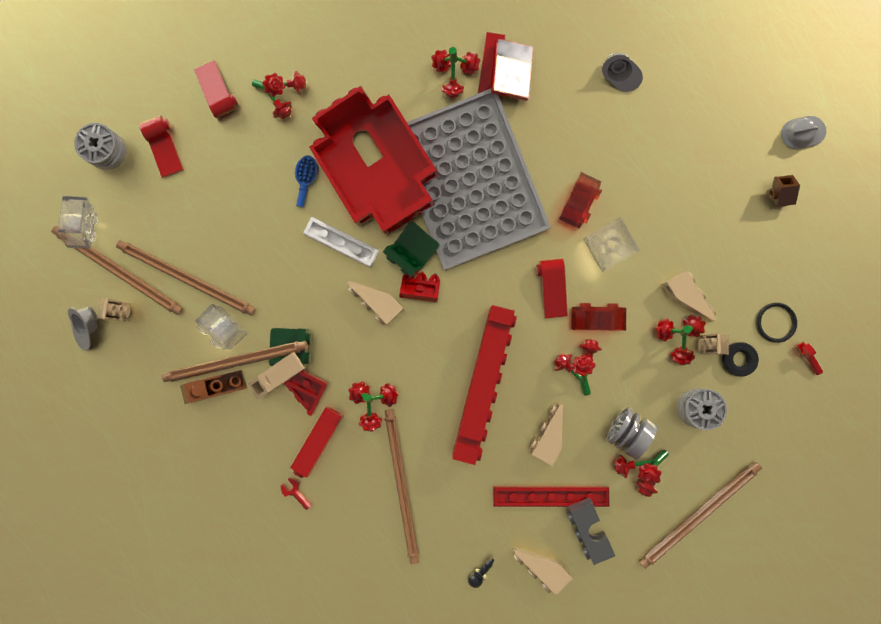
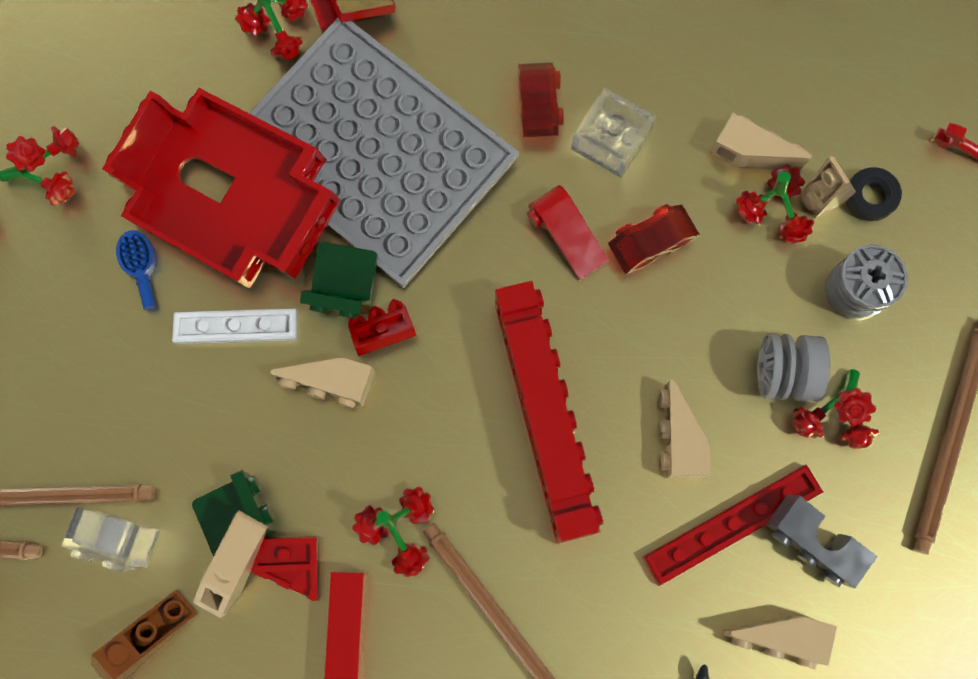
camera: 30 degrees left, 10 degrees down
medium nougat piece [162,341,308,382] -> none
red plant [554,339,602,396] -> none
black tyre [757,302,797,343] -> none

